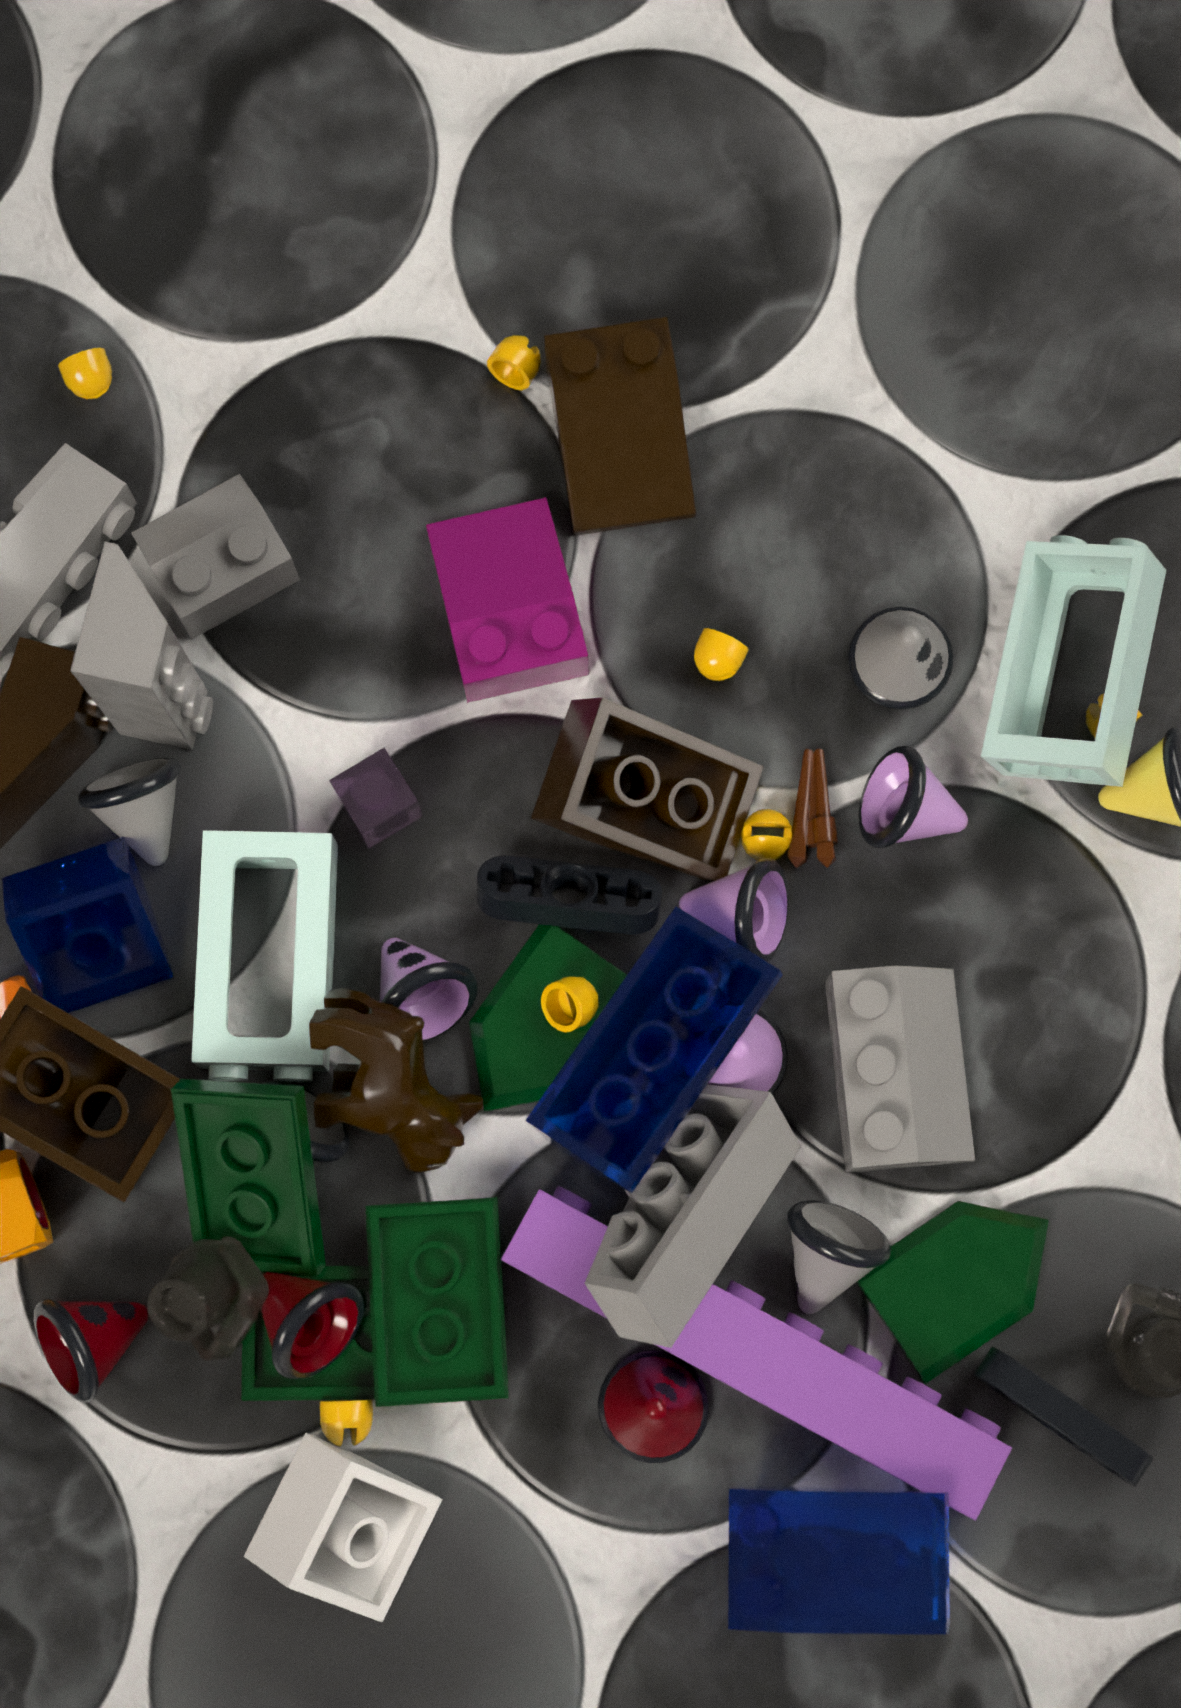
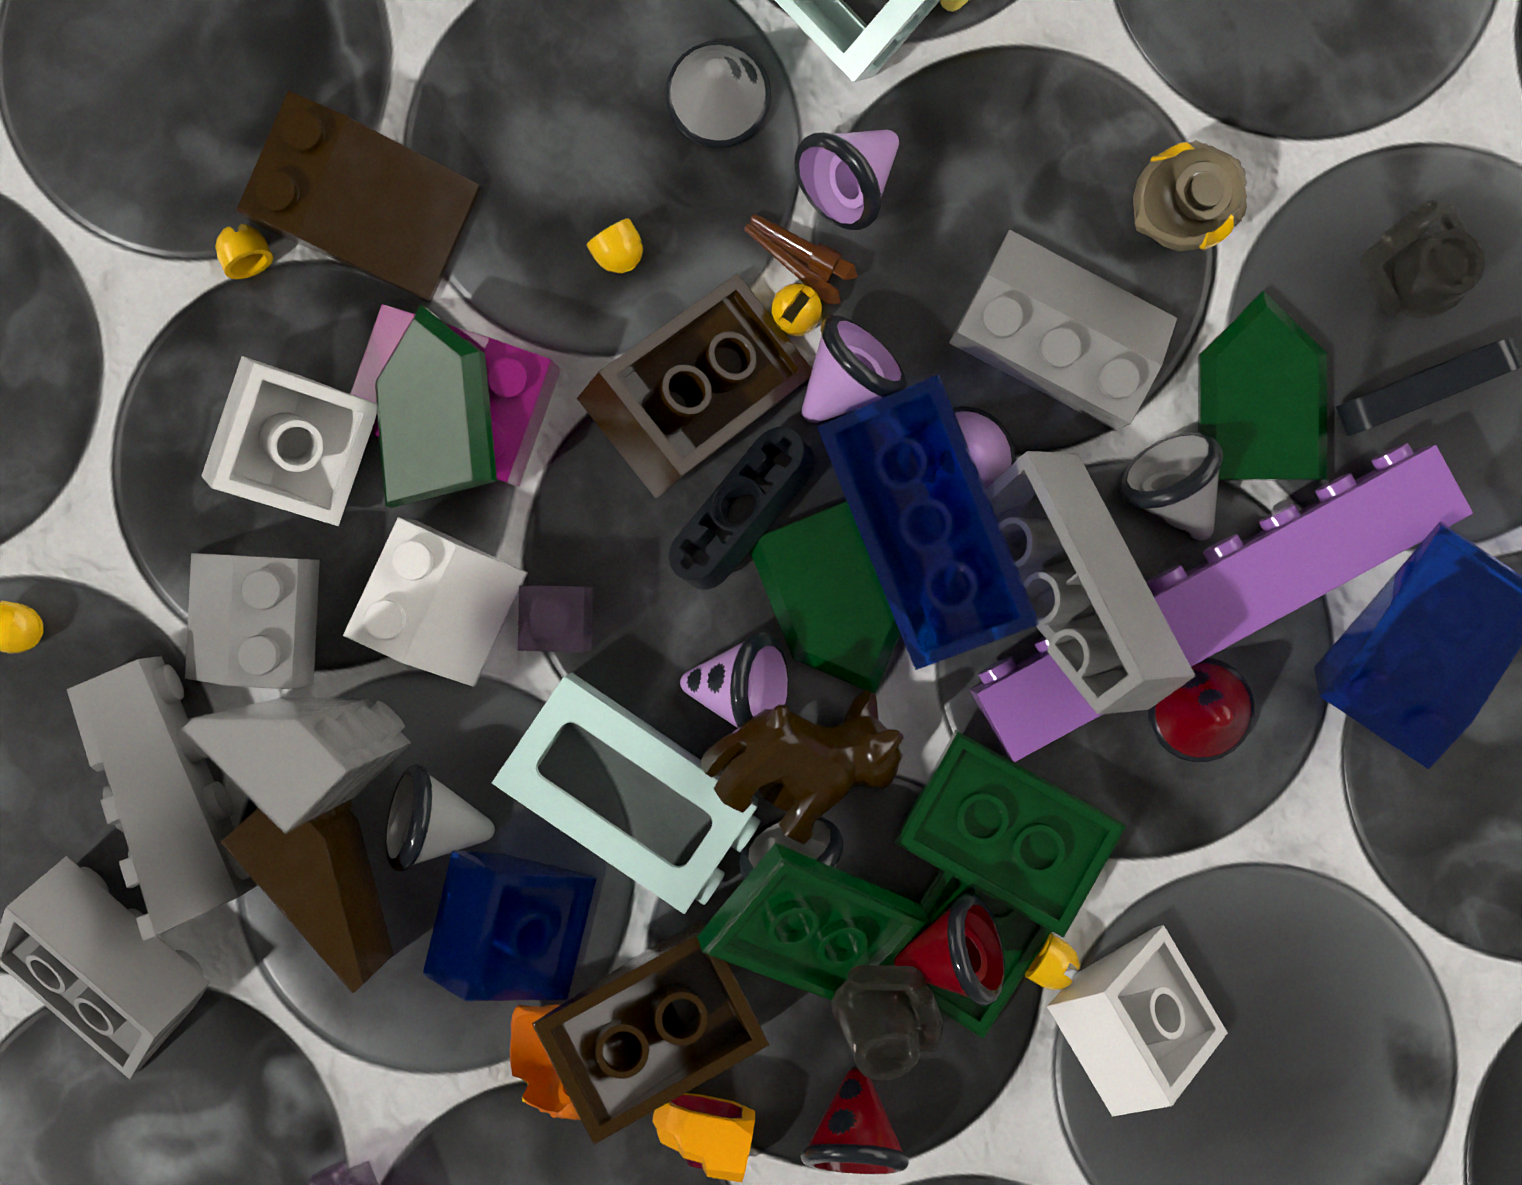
camera: 60 degrees left, 10 degrees up
yellow hinge [541,976,599,1032] -> none
none -> white slope [202,356,377,526]
none -> white slope [343,517,528,686]
none -> tile [375,305,497,508]
none -> dark tan hair [1133,140,1247,252]

